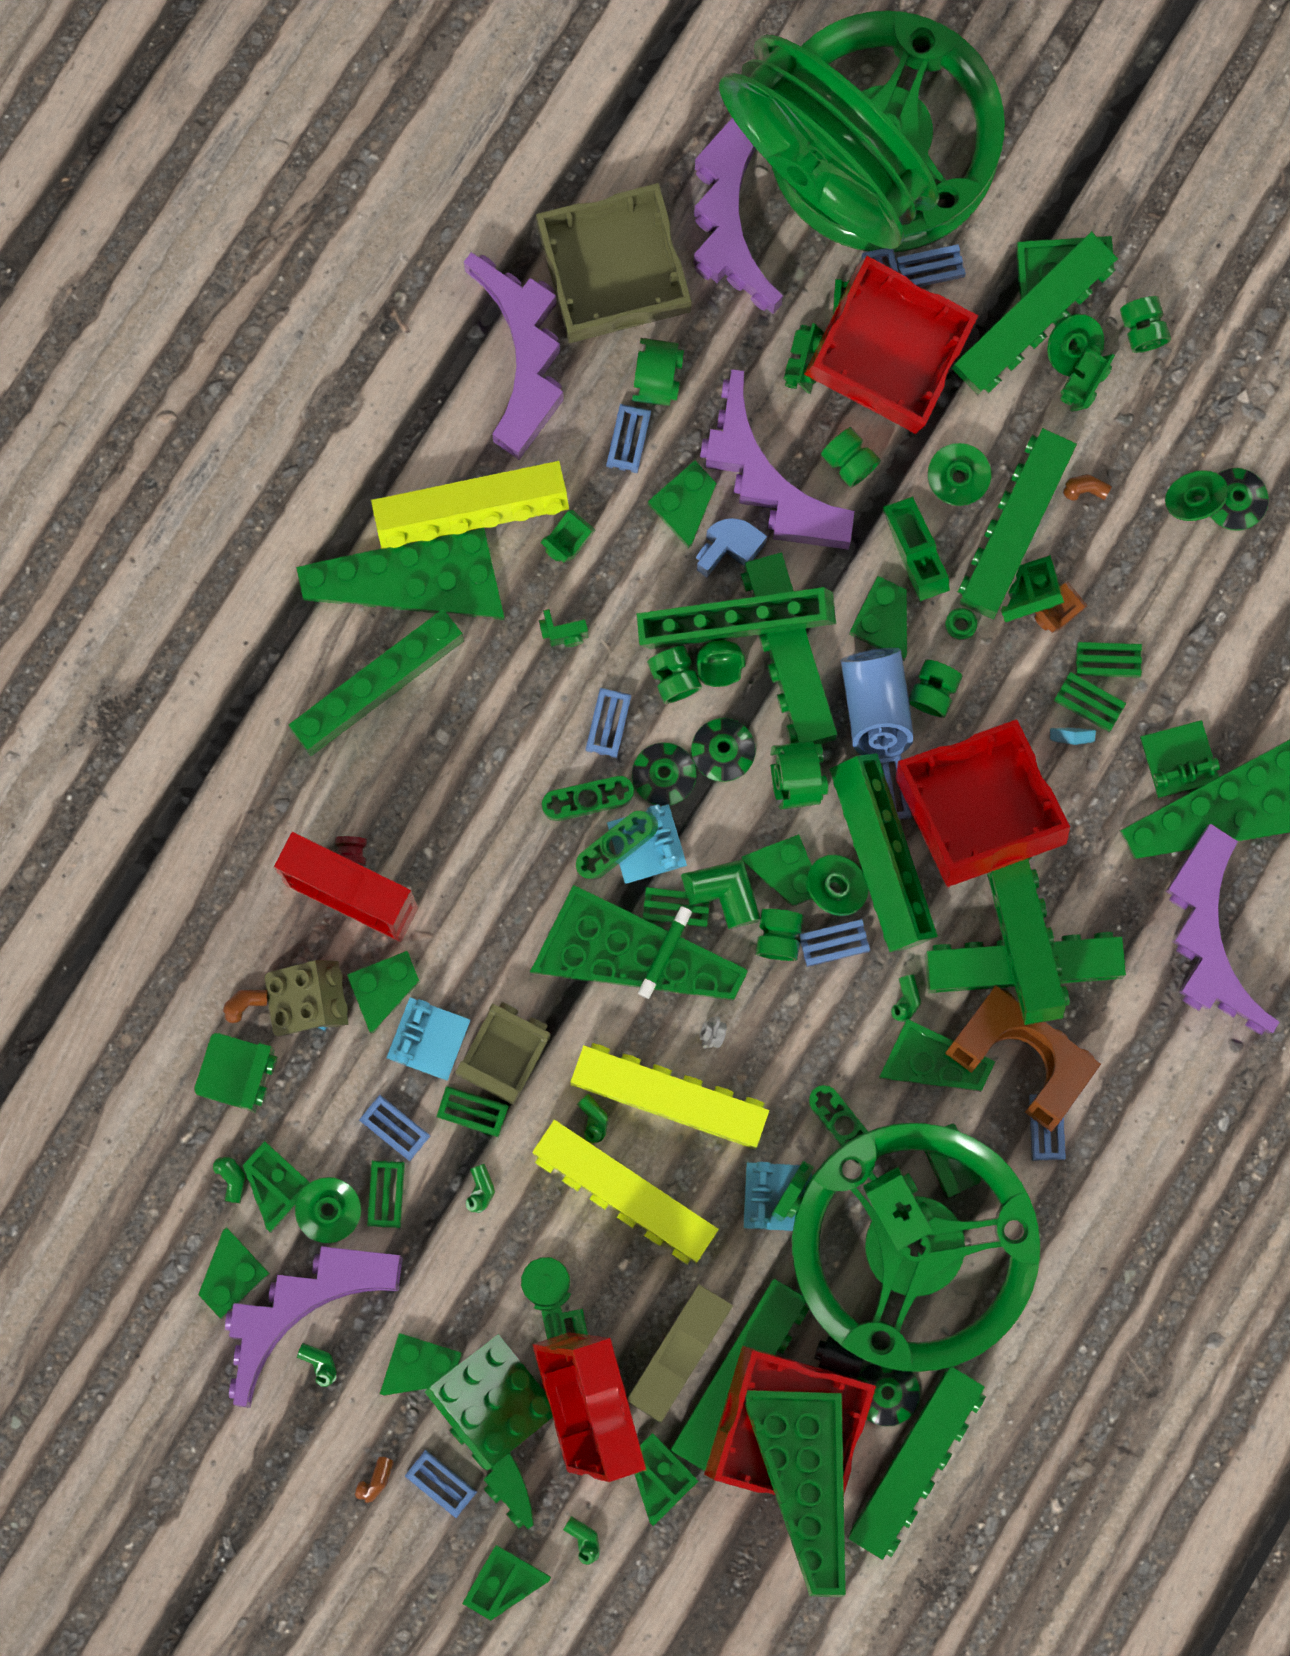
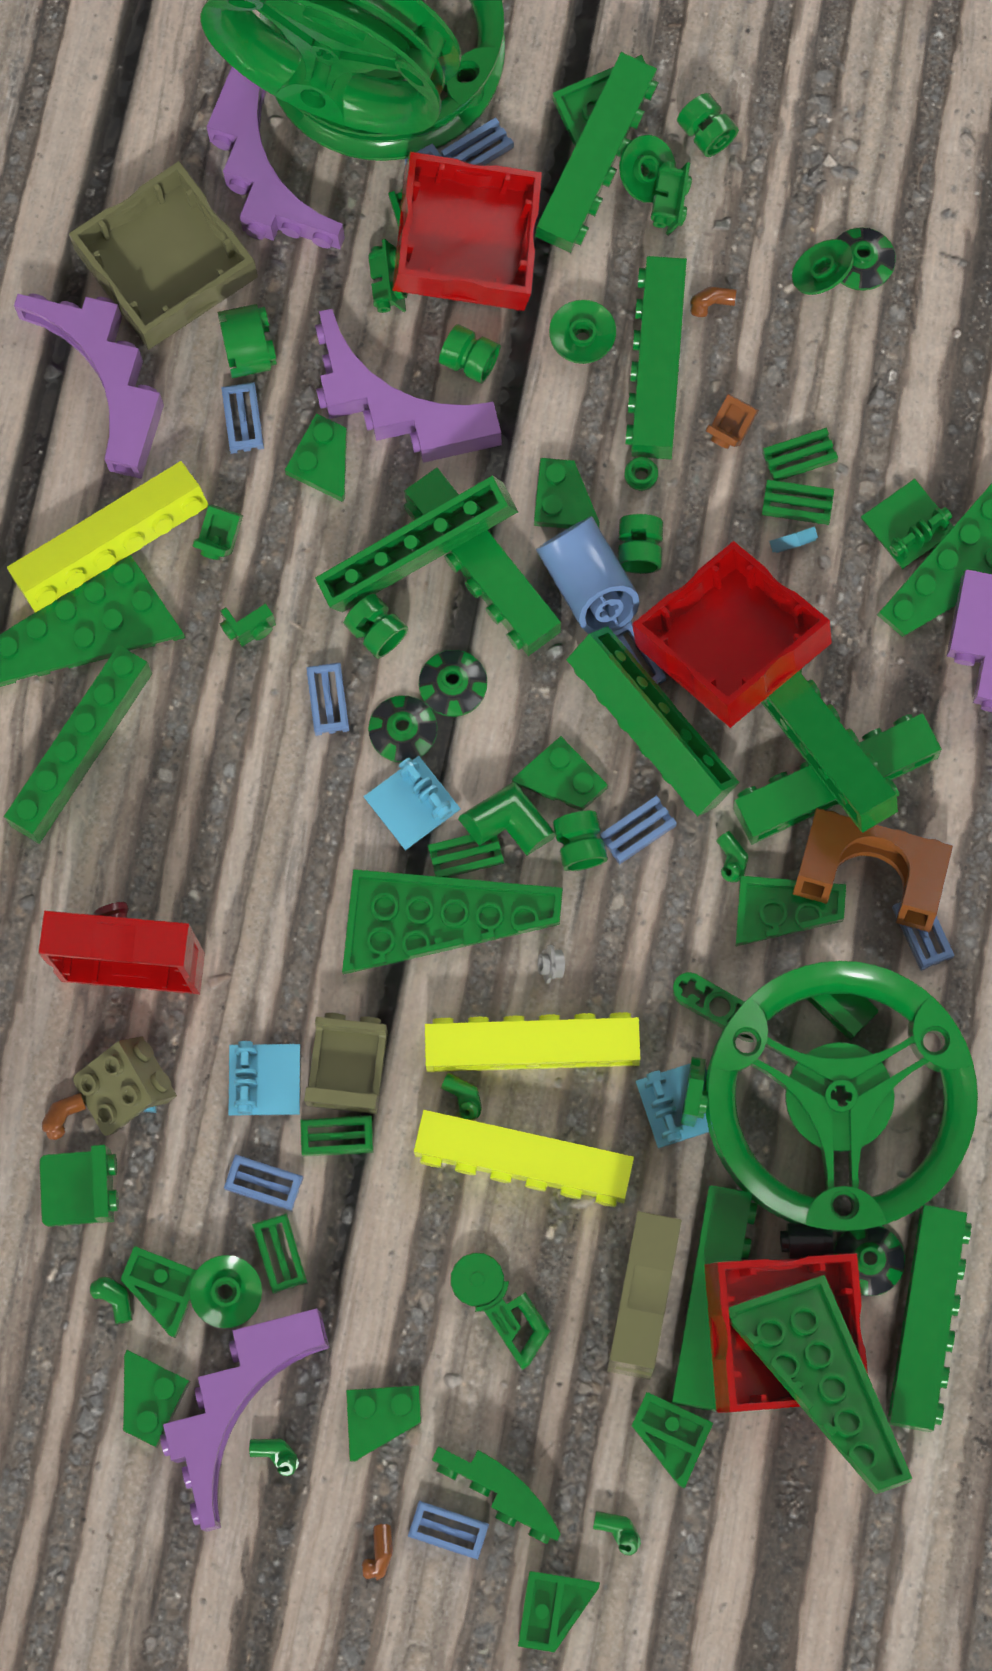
camera: 15 degrees left, 5 degrees down
green wing [347,951,420,1034] -> none
green plate [425,1334,553,1471] -> none
green arm [465,1164,495,1213] -> none
red tile [532,1332,646,1482] -> none
green beam [542,776,634,821] -> none
green beam [576,811,658,879] -> none
green bar [637,906,692,999] -> none
medium blue brick [696,518,767,577] -> none
green hair [697,639,745,687] -> none
green brick [770,741,828,810] -> none
green dish [807,855,868,916] -> none
green brick [863,1167,934,1251] -> none
green slope [883,496,950,601] -> none
green wing [1001,555,1064,623] -> none

